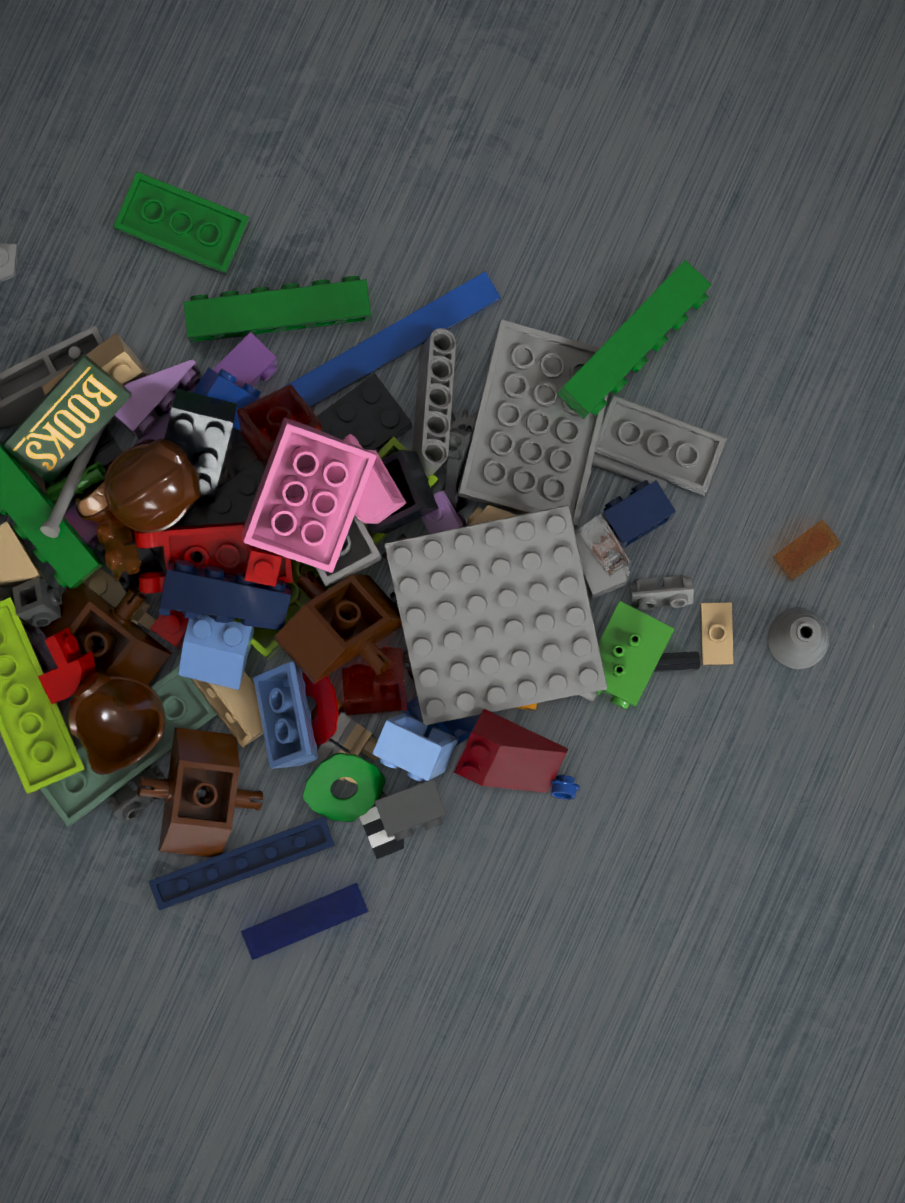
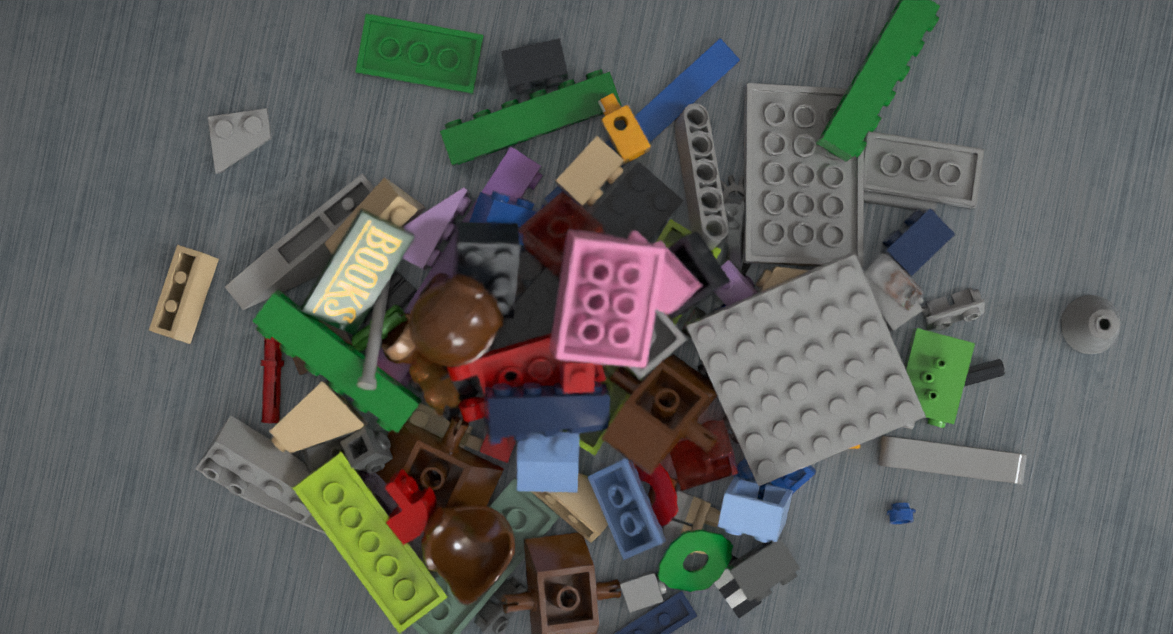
camera: 10 degrees left, 5 degrees up
dark red slope [454,709,568,793] -> none
tan plate [700,602,734,665] -> none
clear orange plate [773,519,842,582] -> none
none -> black brick [501,38,568,96]
none -> tan brick [556,136,624,208]
none -> light orange torso [598,93,651,165]
none -> light grey brick [620,570,667,613]
none -> light grey beam [878,435,1027,484]

